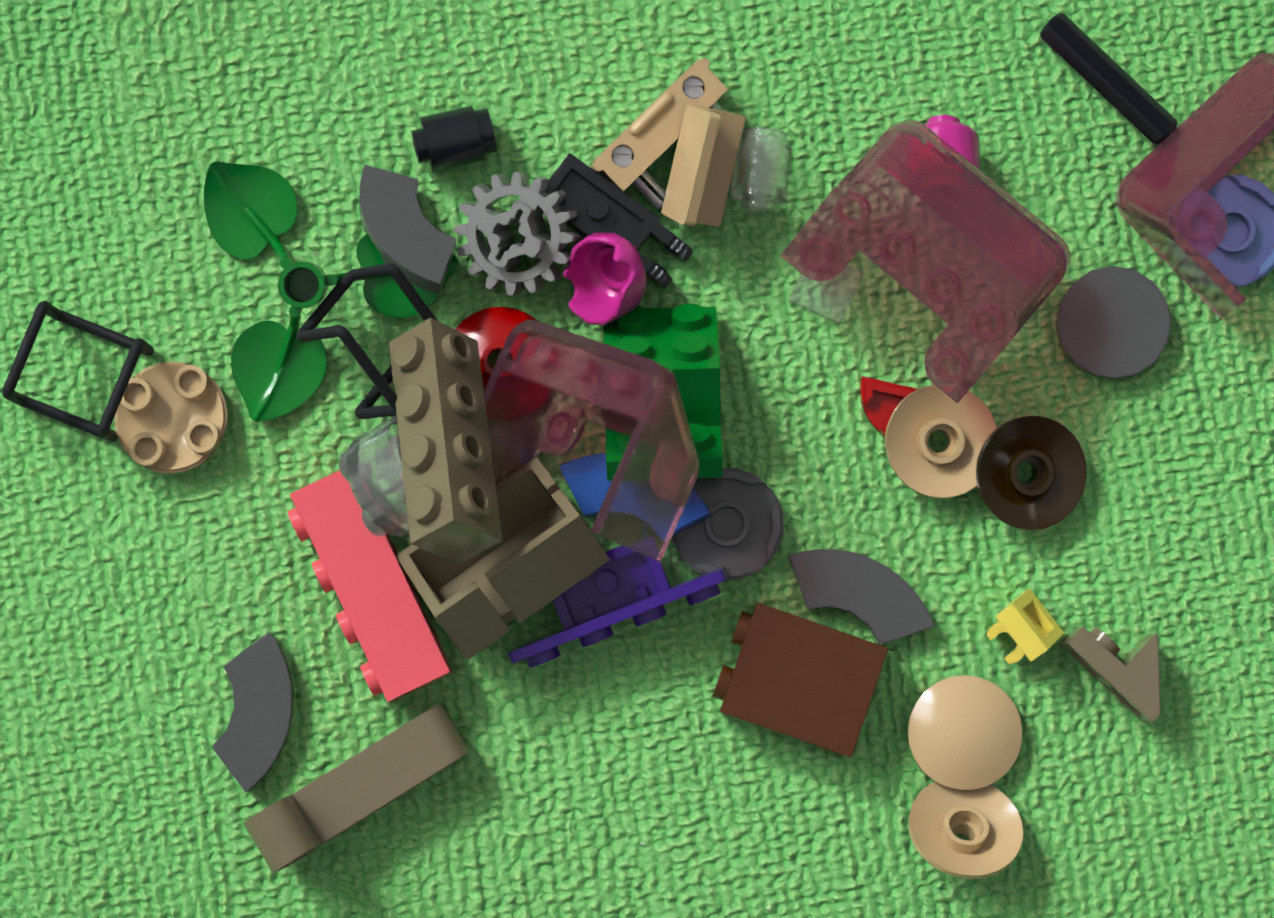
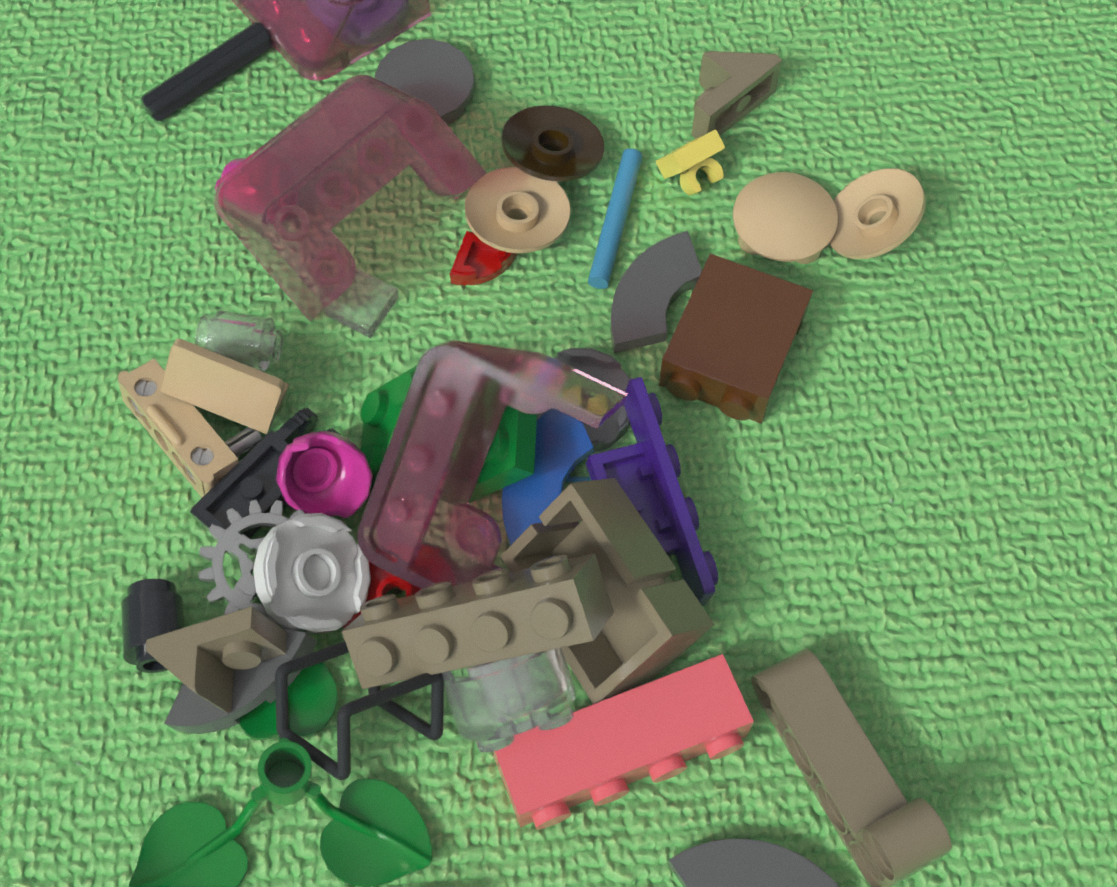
camera: 90 degrees left, 20 degrees down
none -> dark tan slope [146,606,287,713]
none -> white tile [253,513,371,635]
none -> dark azure bar [588,149,643,289]

